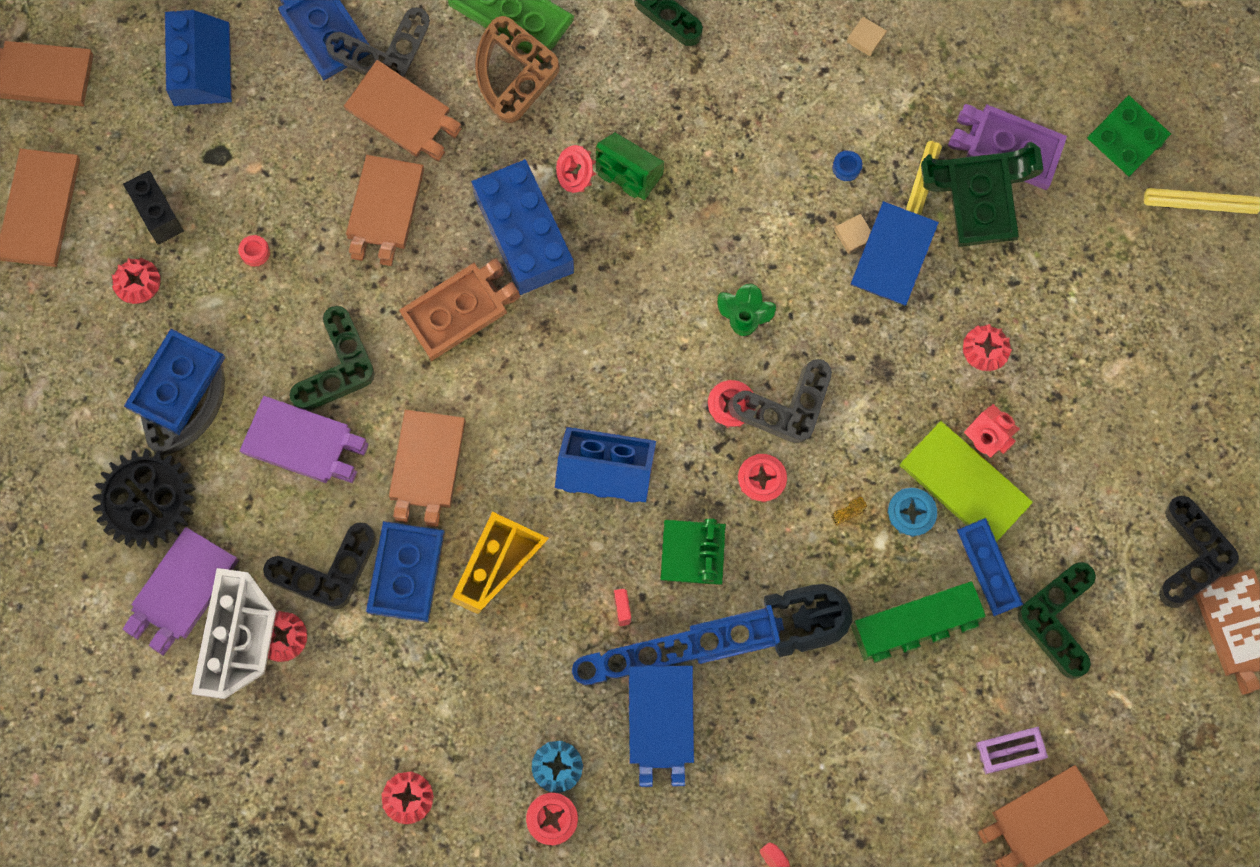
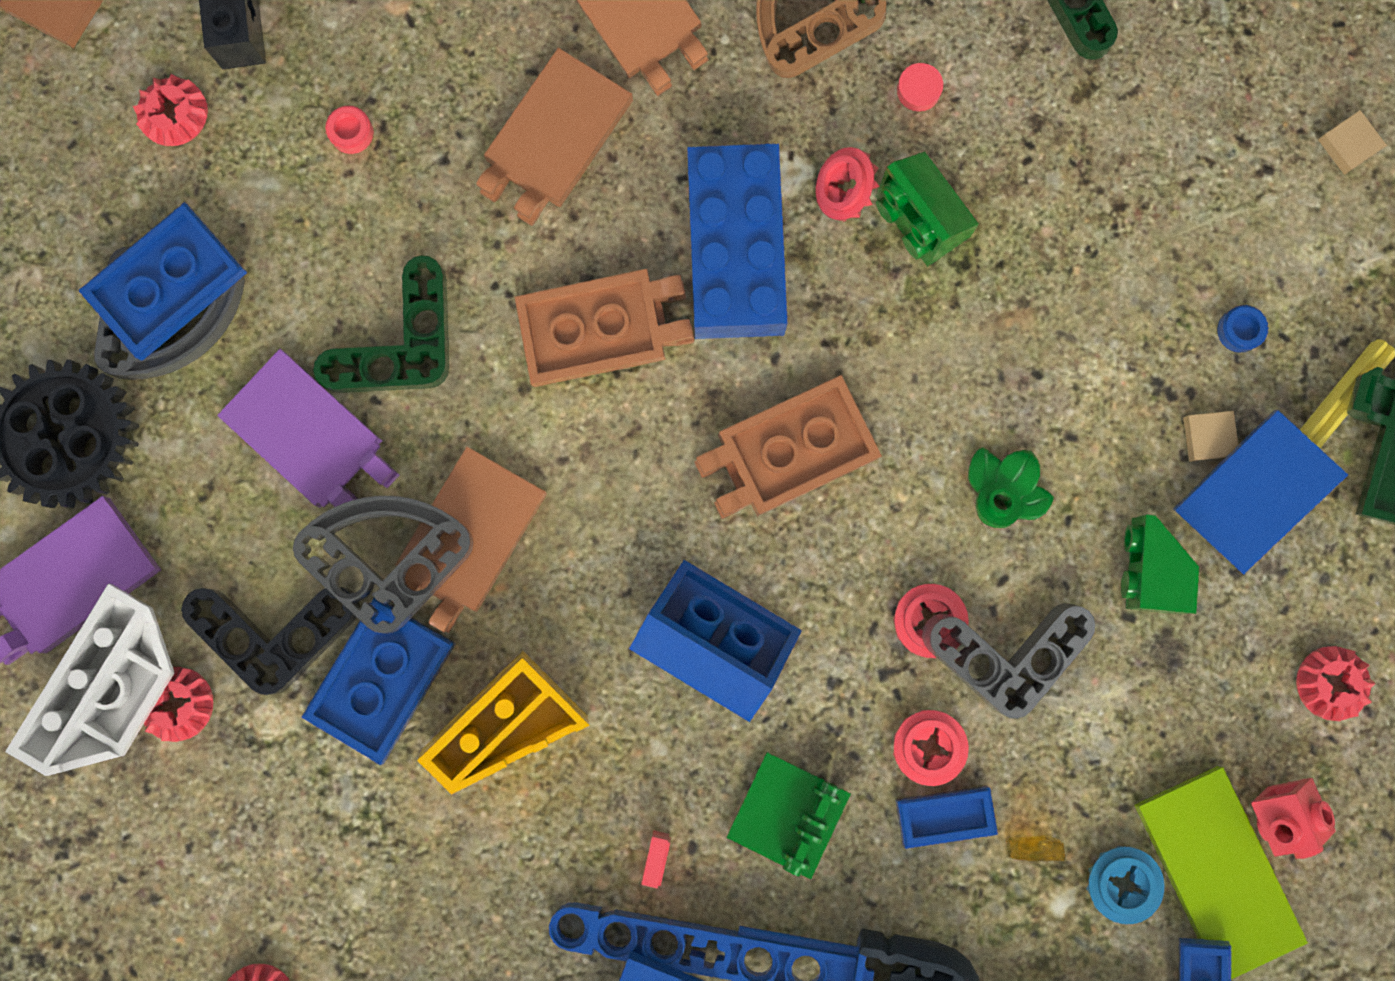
camera: 25 degrees right, 10 degrees up
none -> dark grey beam [293,496,474,634]
none -> nougat tile [694,375,882,519]
none -> blue tile [895,786,998,849]
none -> coral tile [897,63,943,112]
none -> green slope [1121,514,1199,615]

